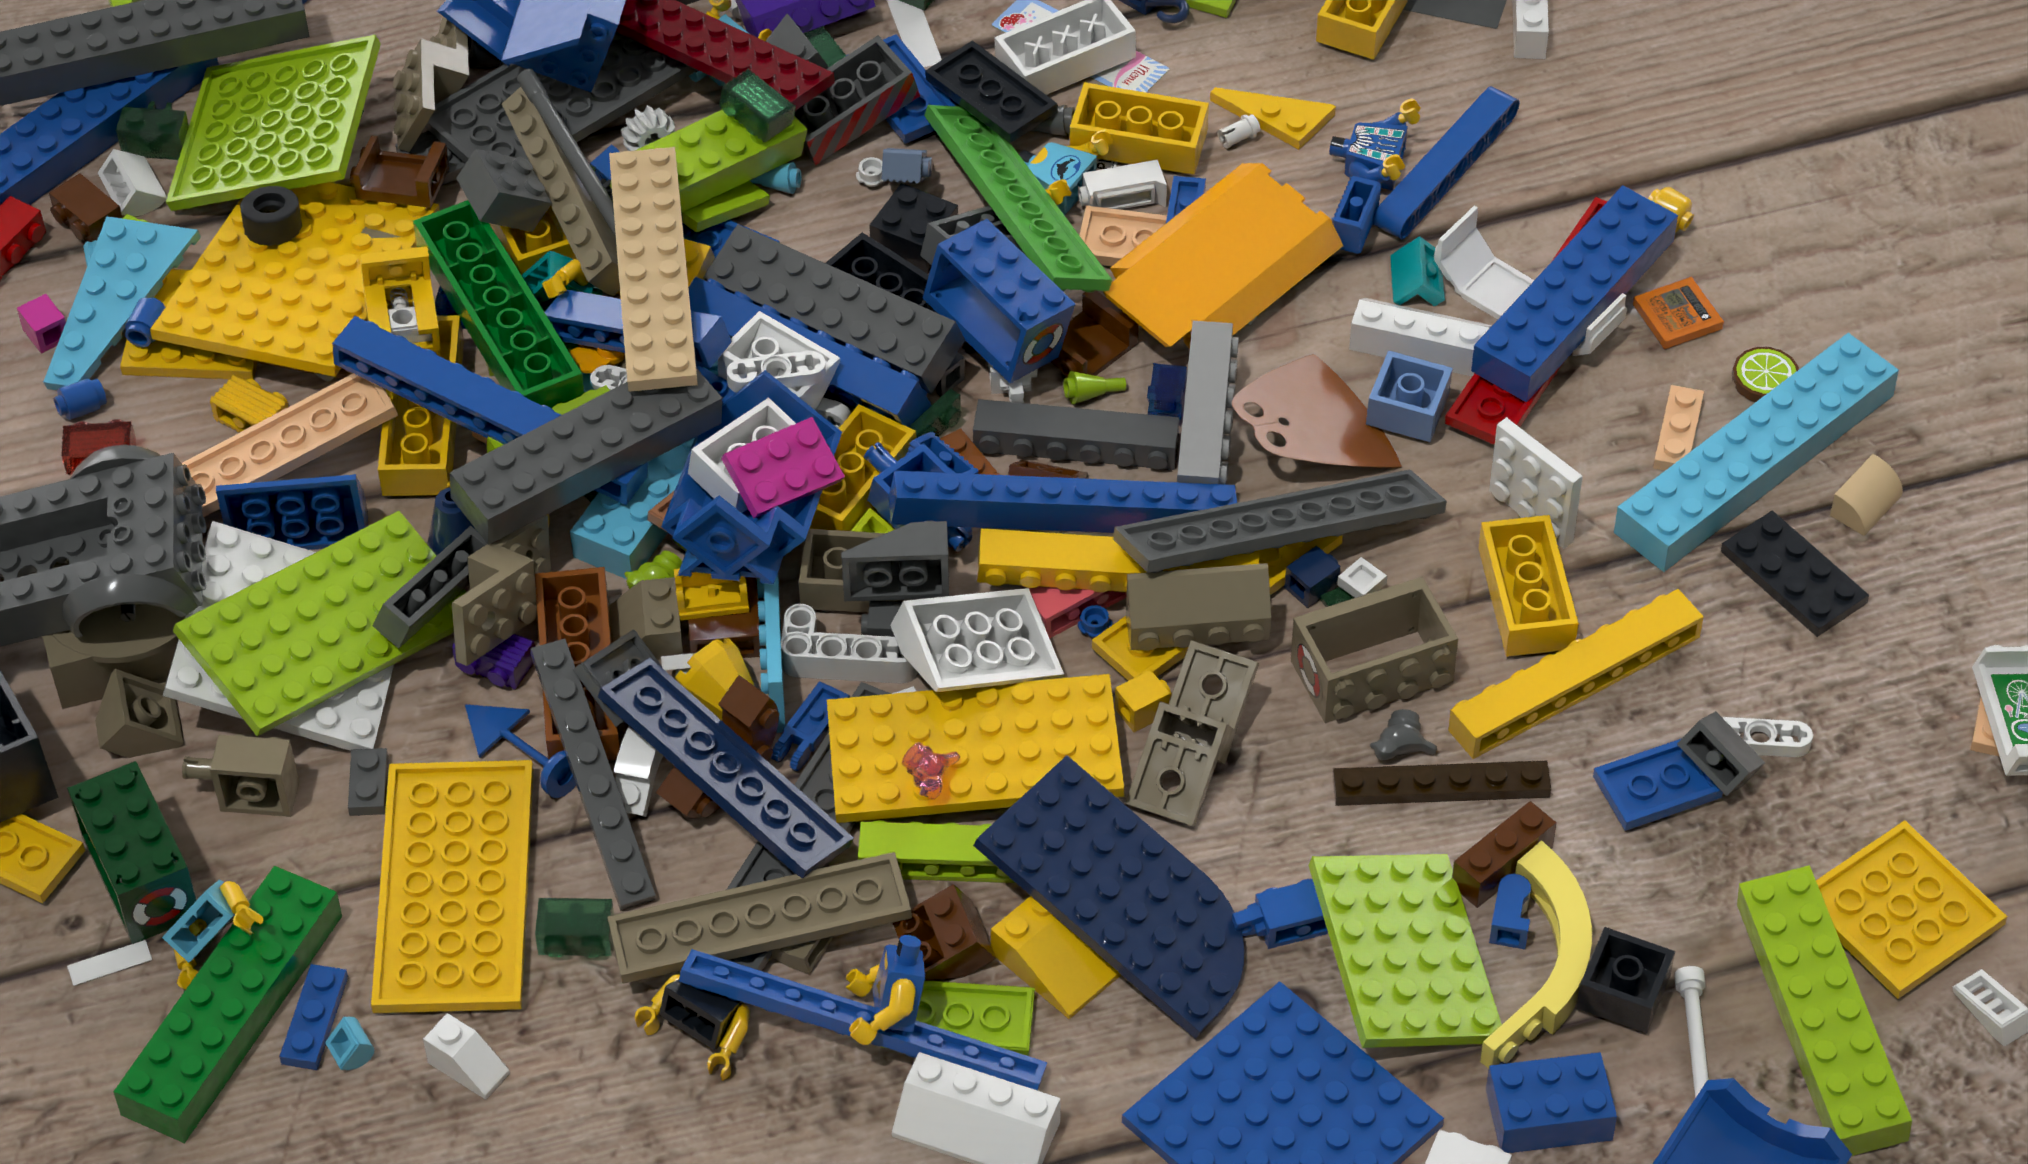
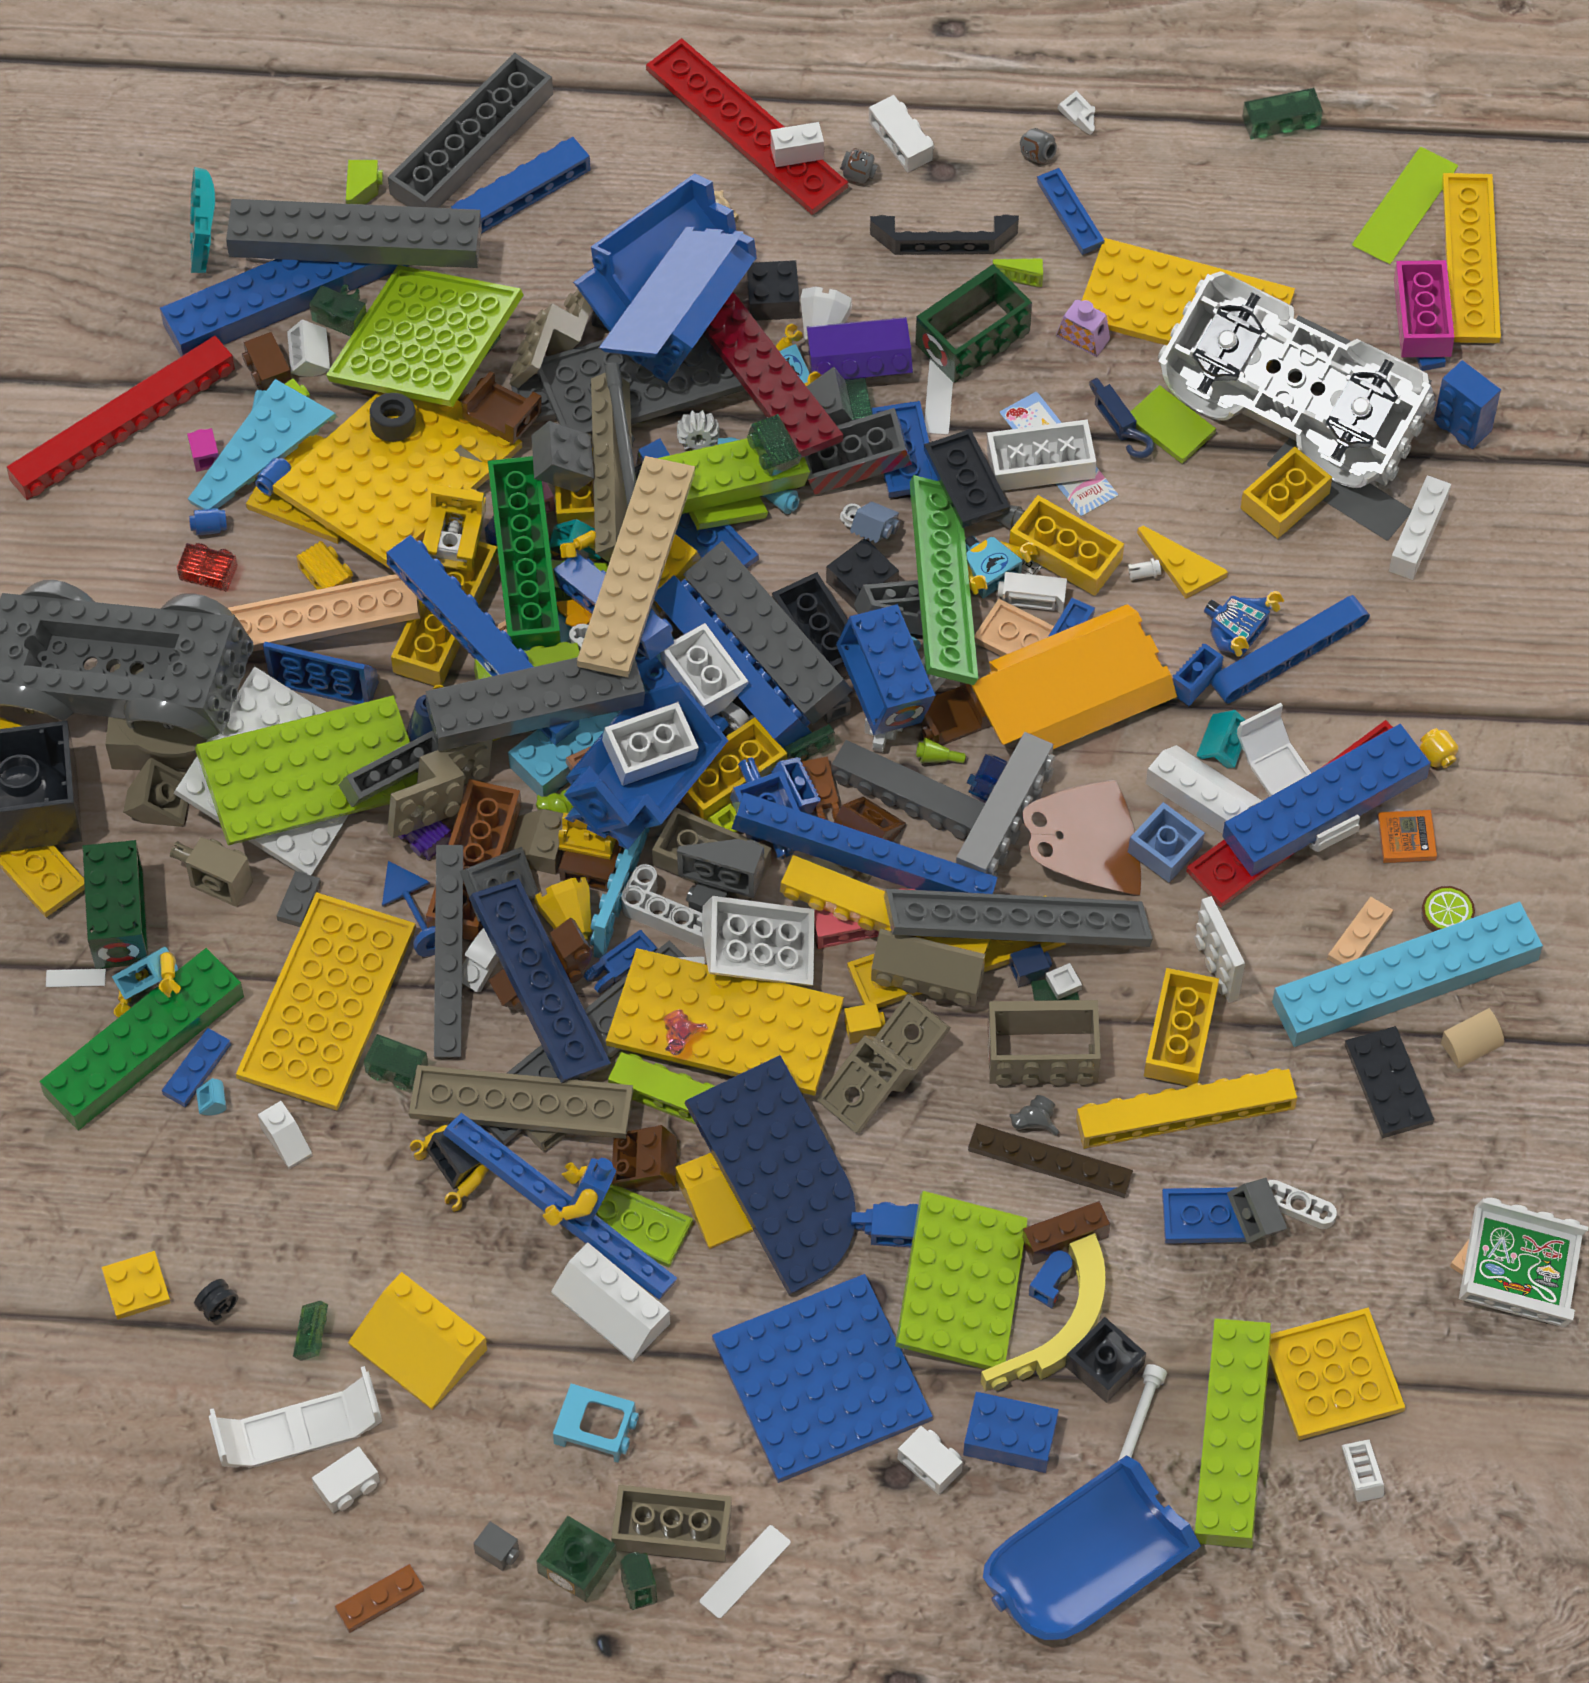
camera: 20 degrees right, 10 degrees up
white plate [661,653,695,675] -> none
dark pink plate [721,417,845,519] -> none
white beam [727,351,826,393] -> none
blue plate [1078,605,1112,638] -> none

